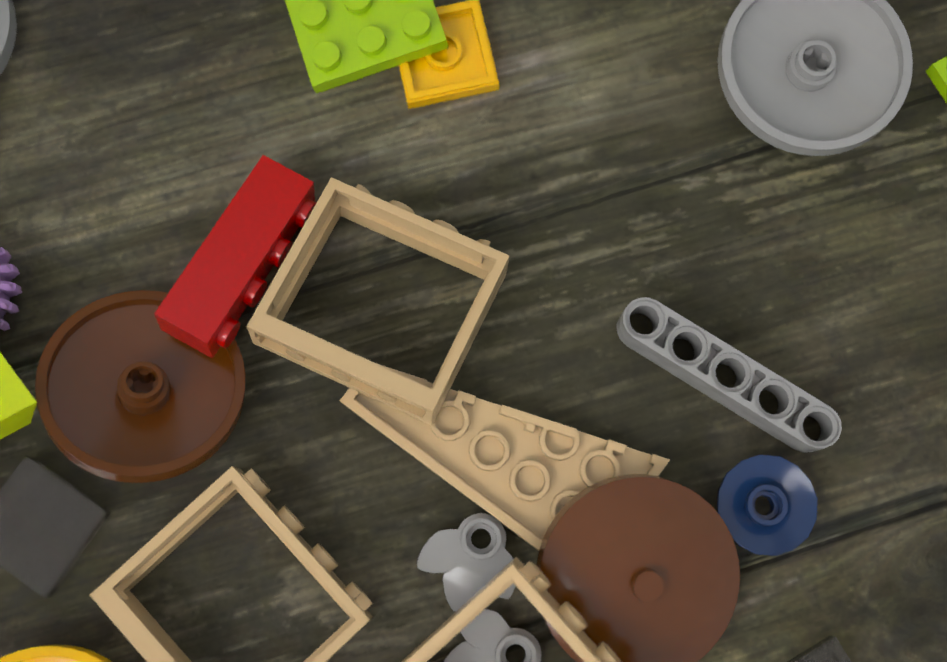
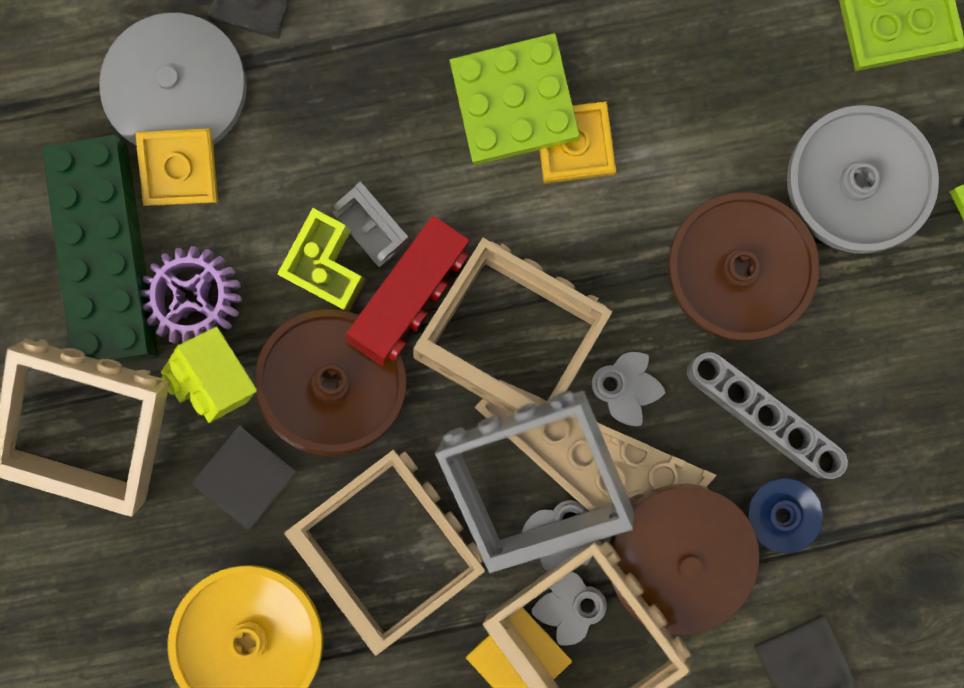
camera: 10 degrees right, 5 degrees up
none -> neon yellow brick [277,208,366,312]
none -> light grey hinge [333,181,410,269]
none -> light grey window [435,391,634,573]
none -> light grey plate [592,352,665,426]
none -> reddish brown dish [668,192,819,341]

